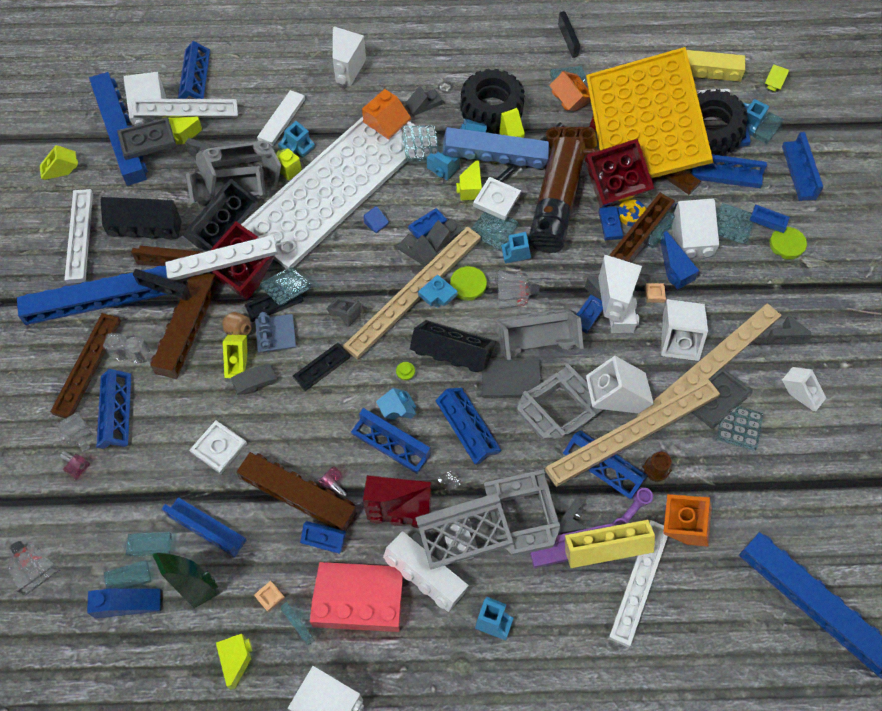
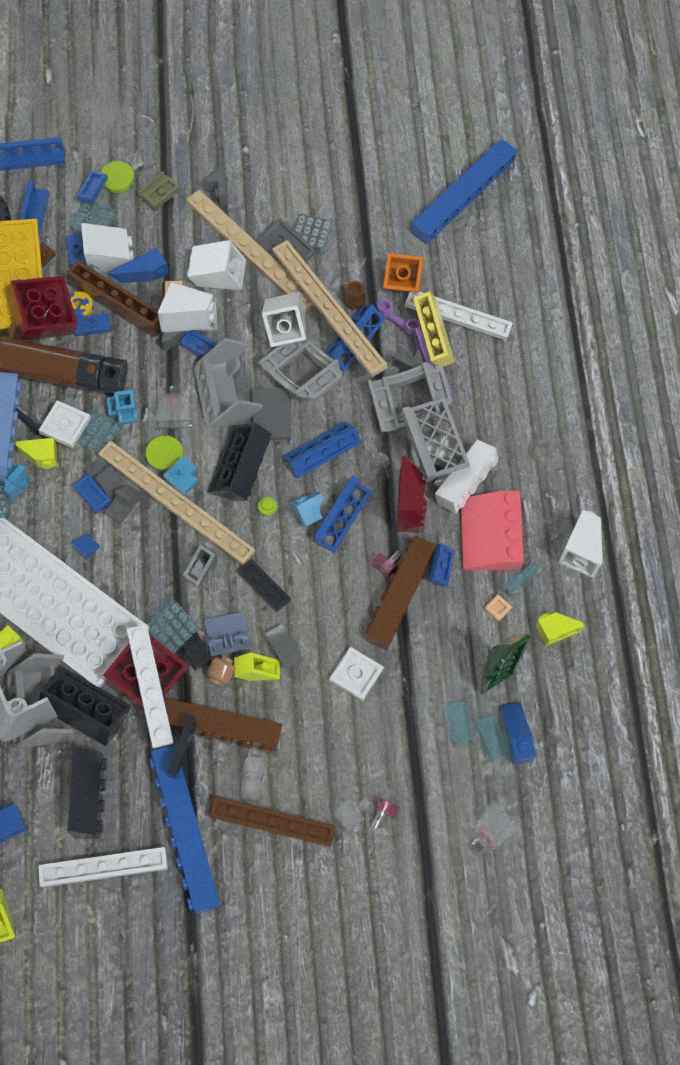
camera: 95 degrees left, 5 degrees up
blue fence [96,369,131,449] -> none
reddish brown fence [131,245,203,266] -> none
blue fence [162,497,247,558] -> none
dark azure brick [475,597,513,641] -> none
white slope [782,367,826,411] -> none
none -> olive plate [138,171,181,210]

